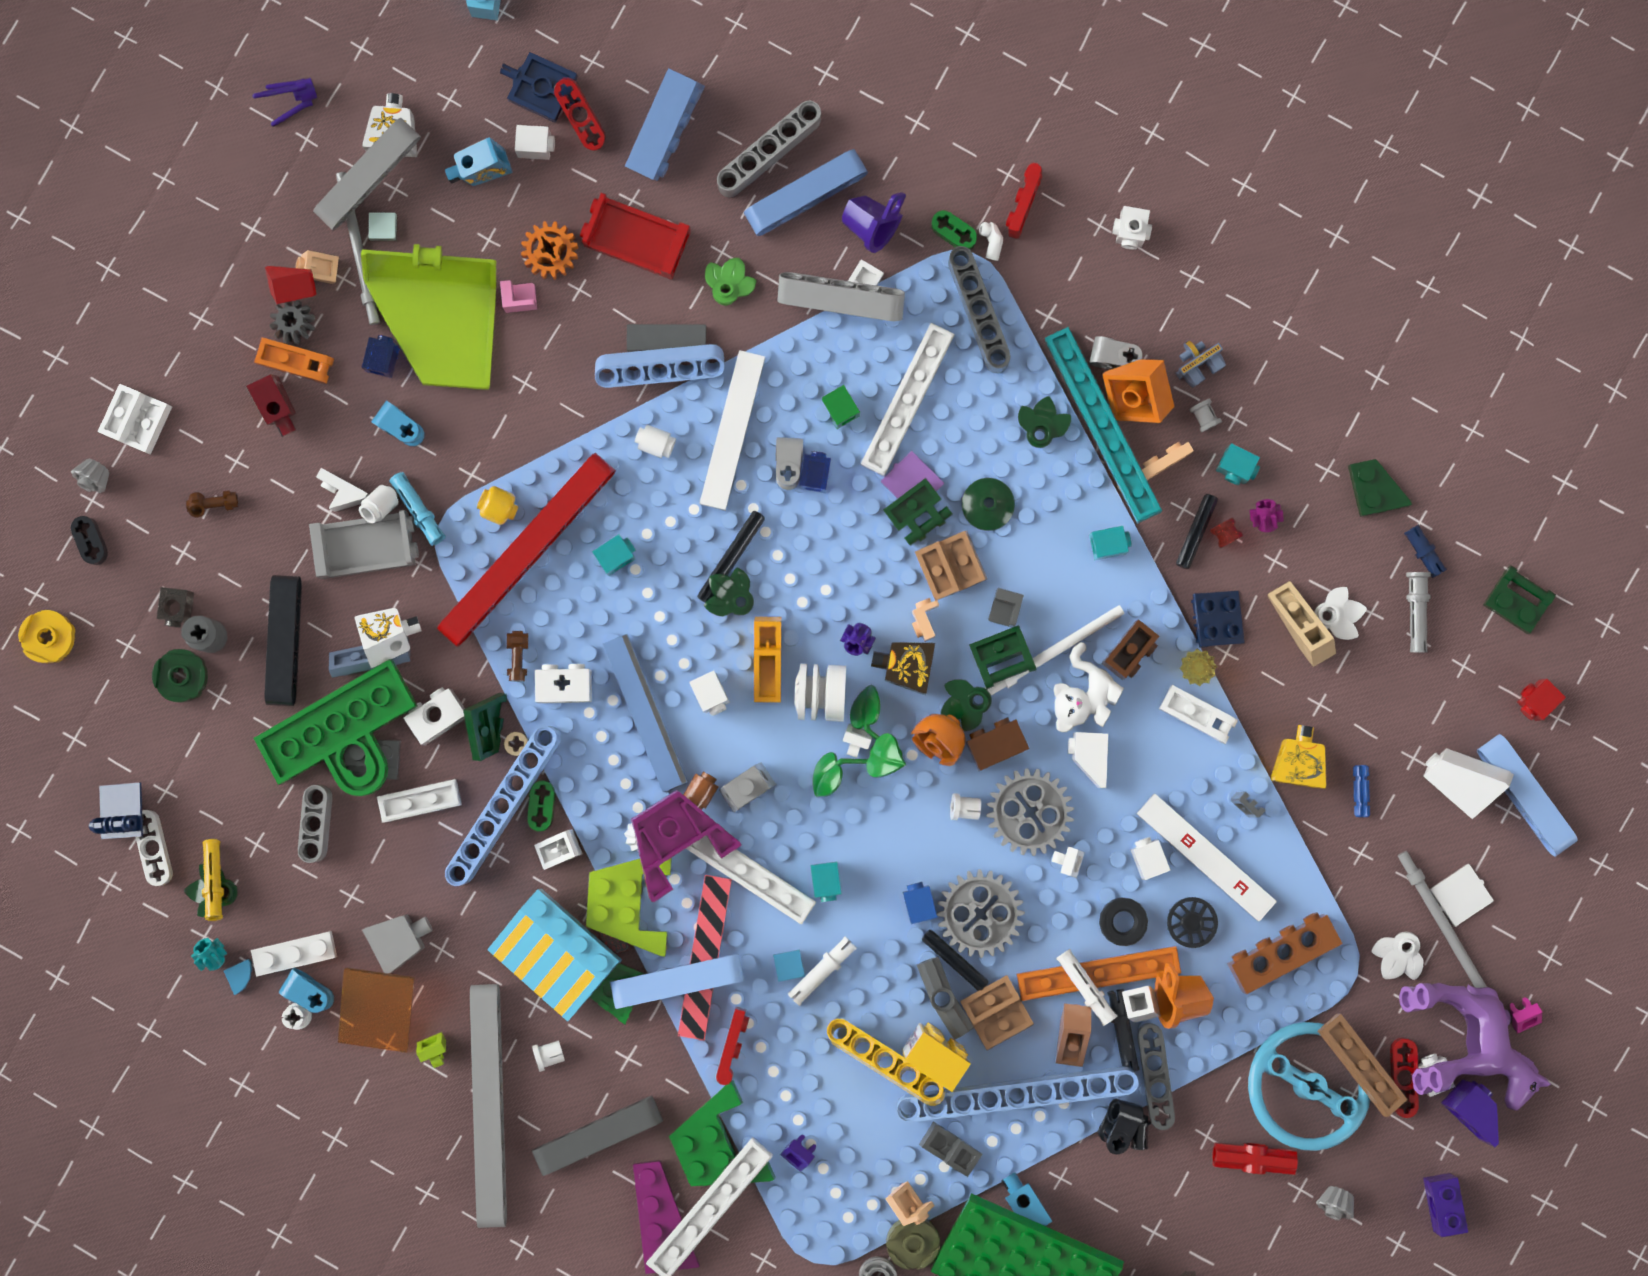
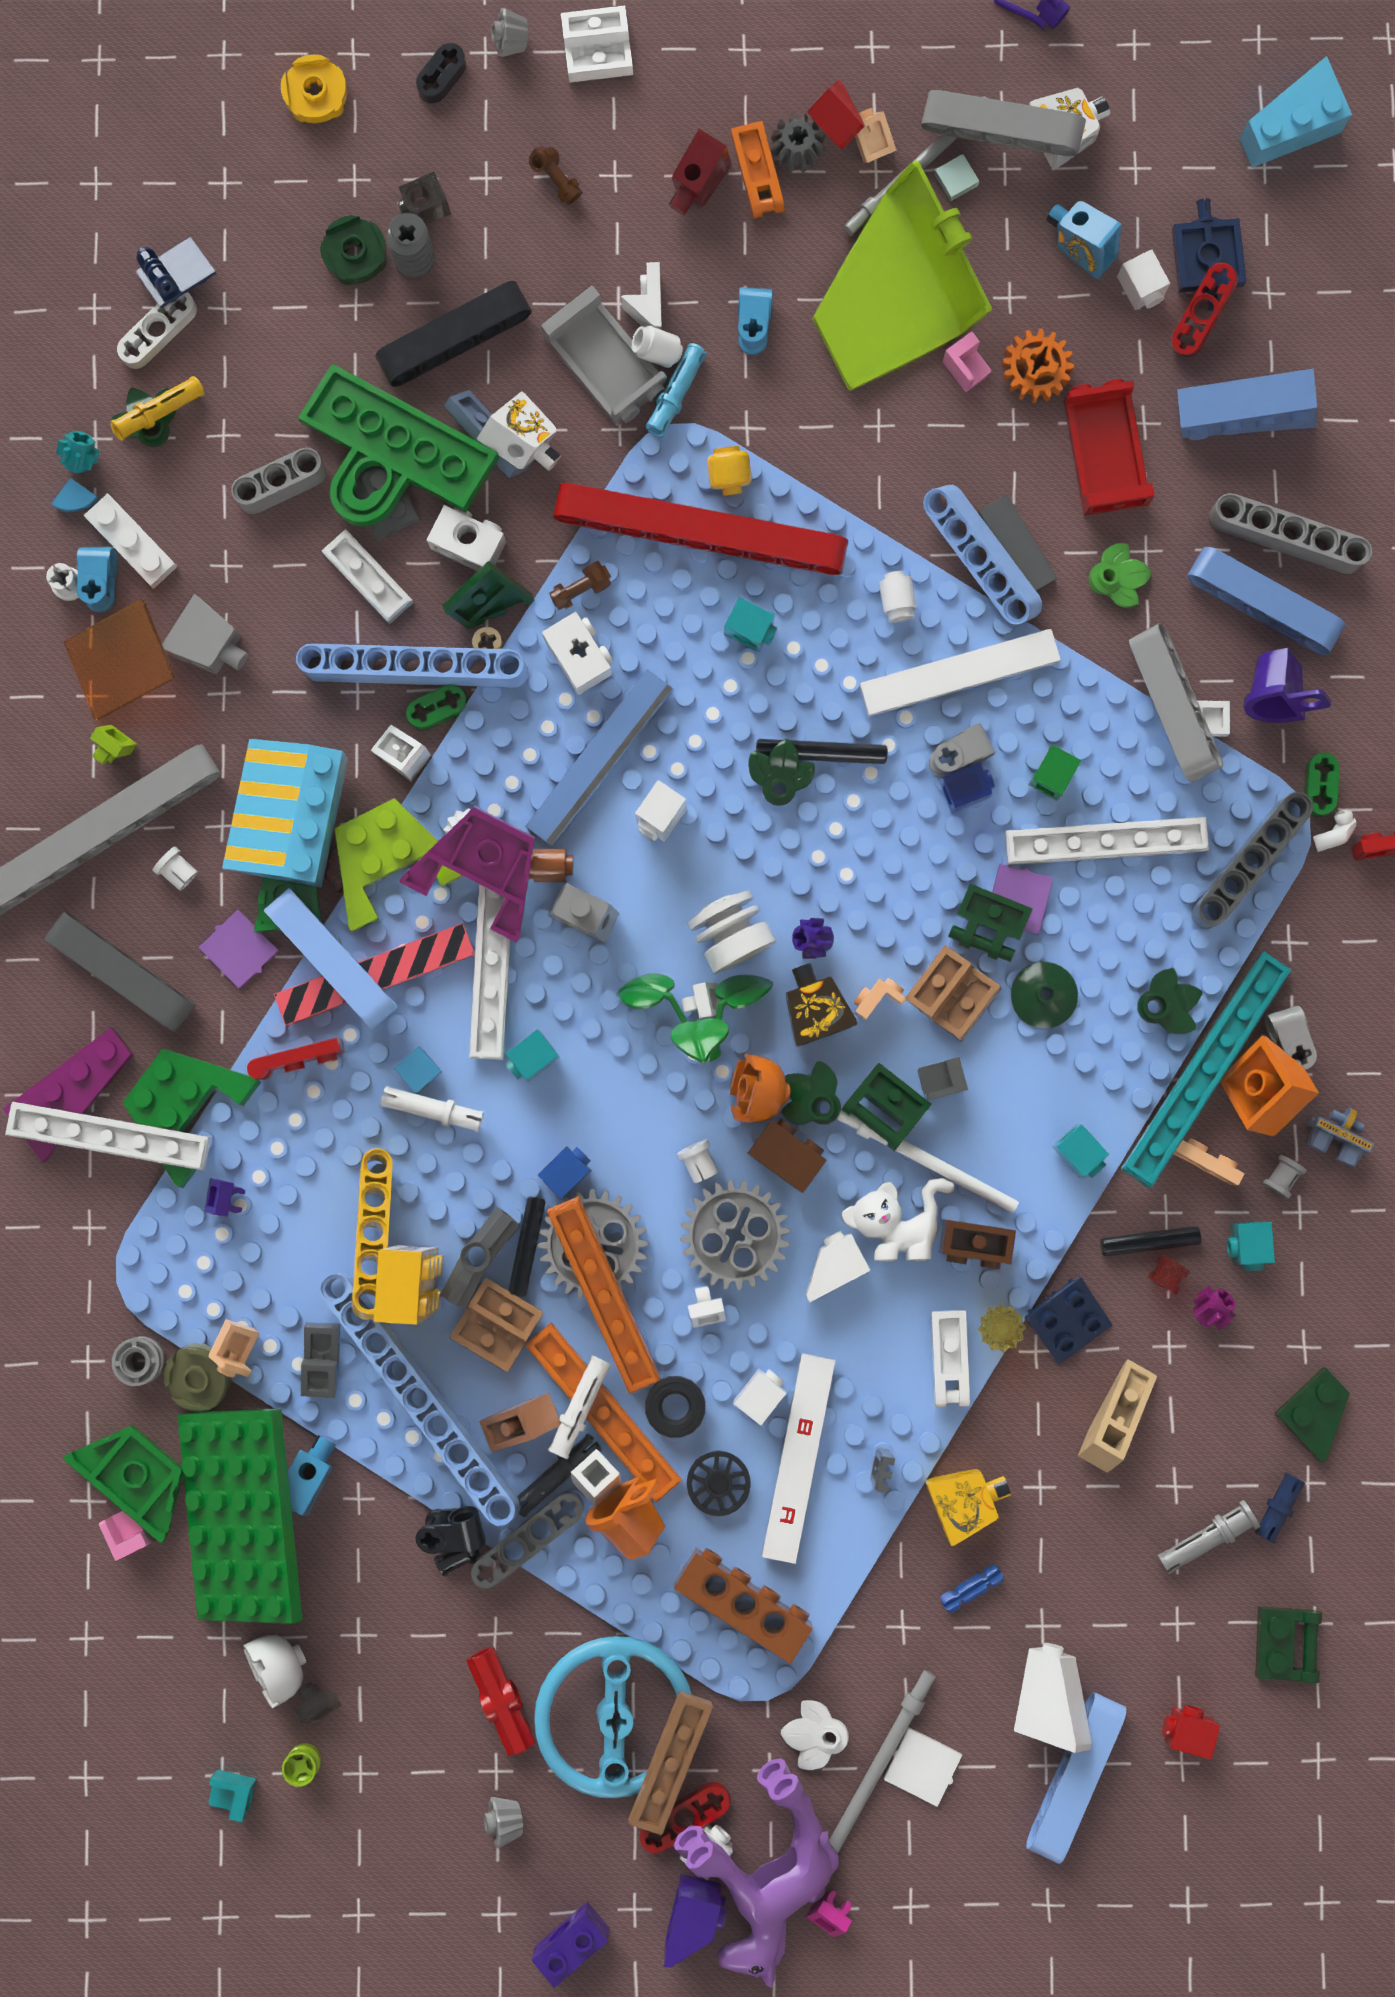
camera: 60 degrees right, 0 degrees up
clear blue brick [361,335,399,378] -> none
light orange slope [754,617,782,702] -> none
white plate [1314,587,1367,640] -> none
none -> medium lavender piece [198,909,279,989]
none -> orange tile [547,1196,661,1394]

